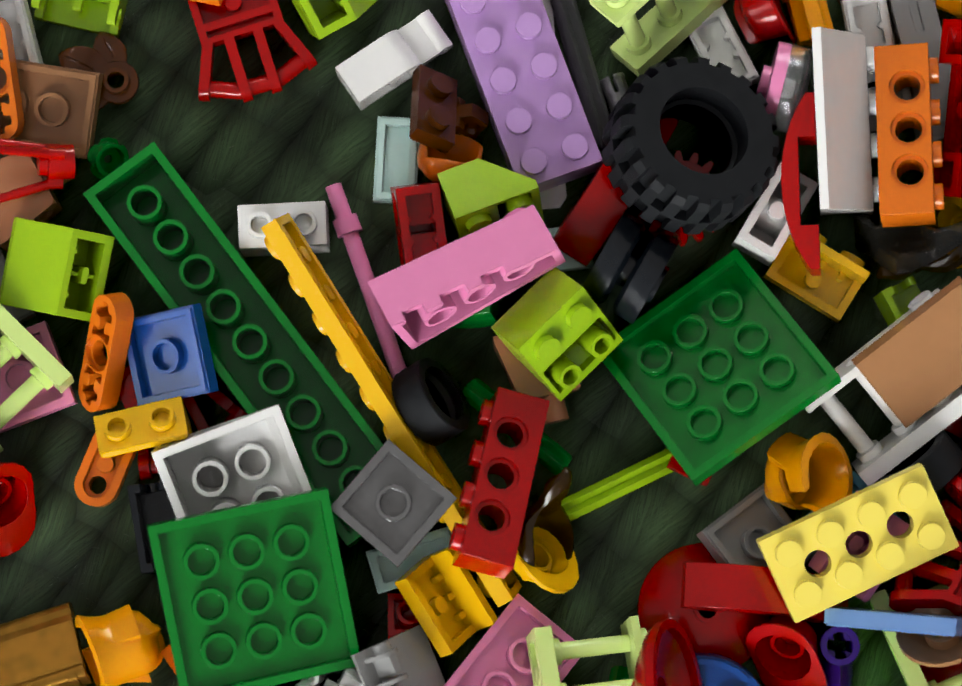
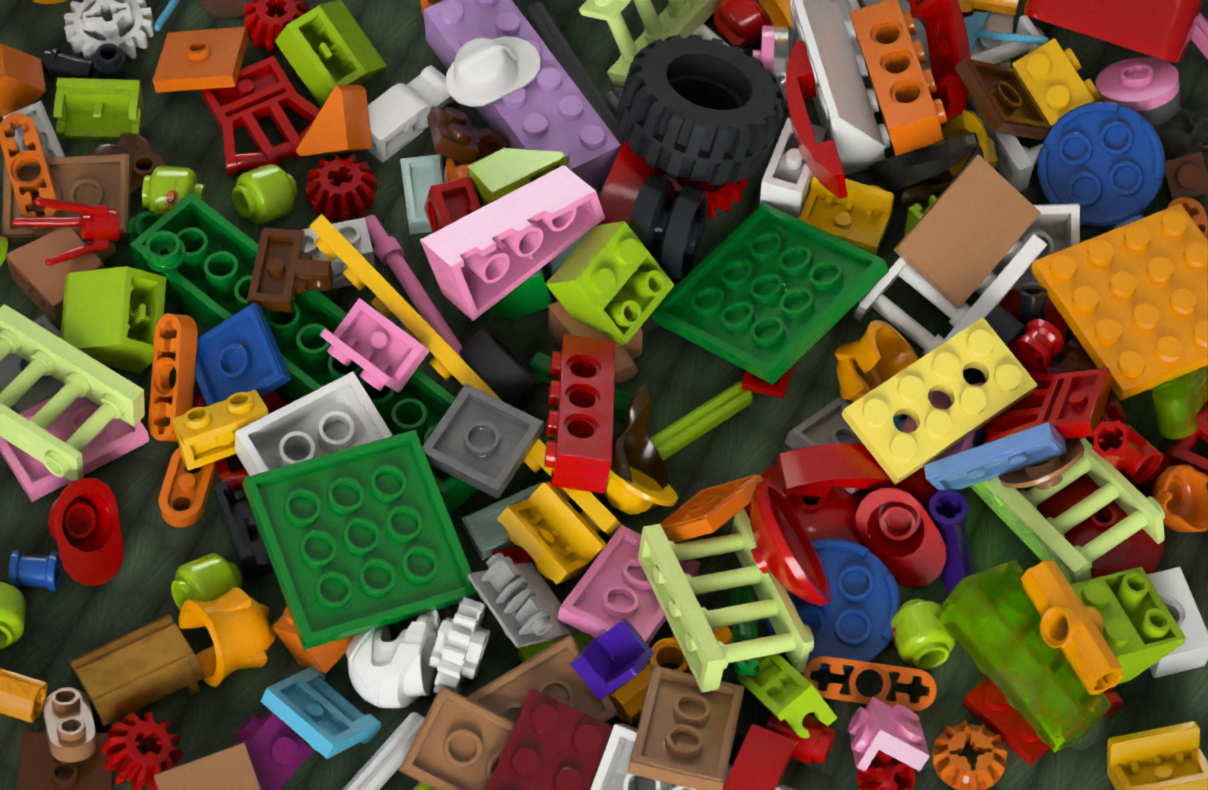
camera: 10 degrees left, 25 degrees down
none -> lime head [142,166,205,216]
none -> green plate [143,231,186,271]
none -> lime head [171,553,242,610]
none -> lime head [232,164,298,225]
none -> reddish brown hinge [247,228,334,312]
none -> orange slope [296,85,373,156]
none -> red gear [306,153,377,223]
none -> bright pink bracket [320,298,430,393]
none -> white piece [446,37,541,107]
none -> orange plate [659,474,763,543]

